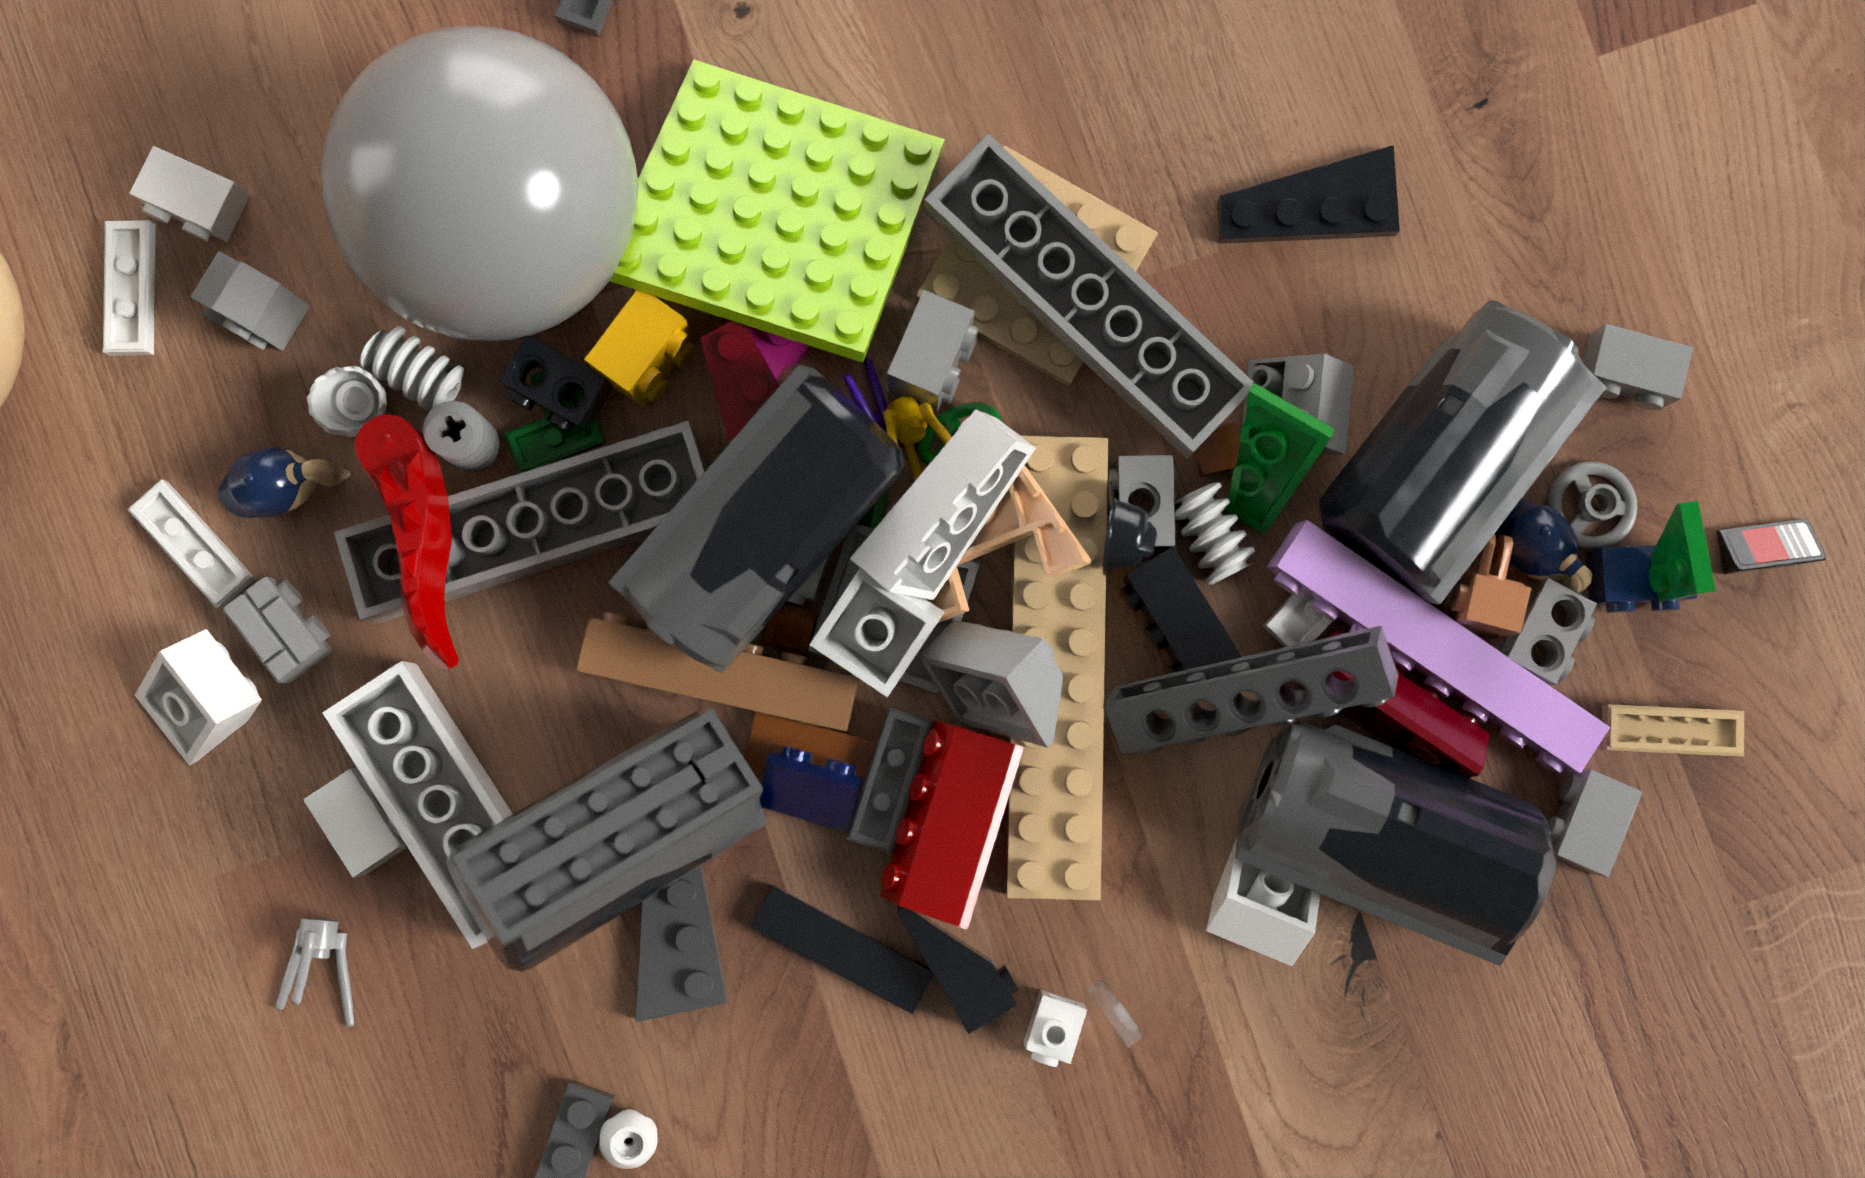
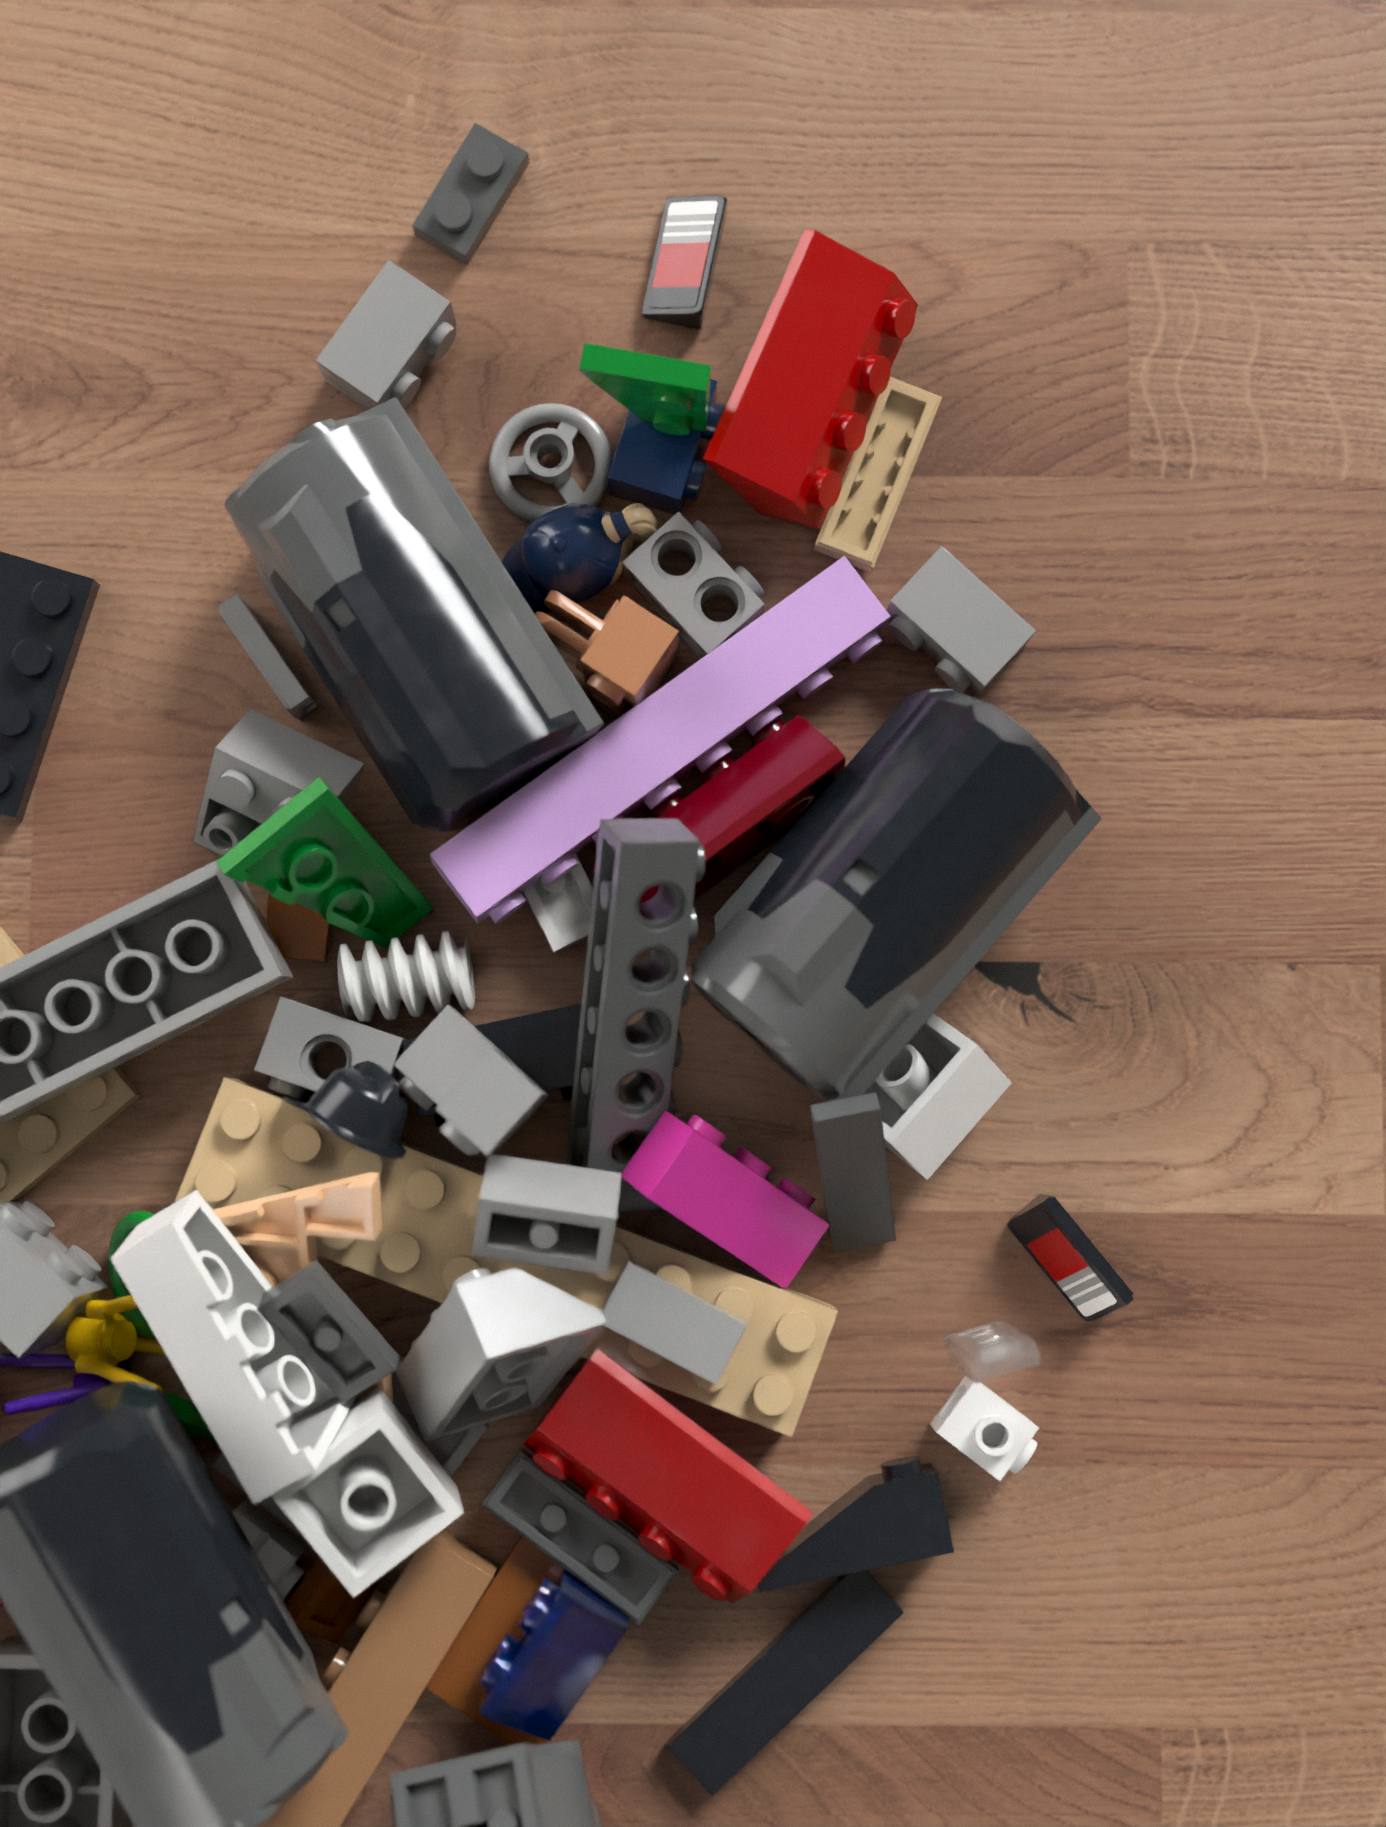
camera: 70 degrees left, 0 degrees up
none -> light grey tile [219,594,319,720]
none -> dark grey plate [258,1260,399,1403]
none -> light grey brick [393,1005,550,1156]
none -> dark grey plate [412,123,530,265]
none -> light grey brick [472,1154,621,1275]
none -> light grey tile [602,1260,747,1385]
none -> dark pink brick [621,1110,830,1290]
none -> red slope [703,229,918,529]
none -> dark grey tile [810,1092,896,1253]
none -> slope [1007,1194,1134,1321]

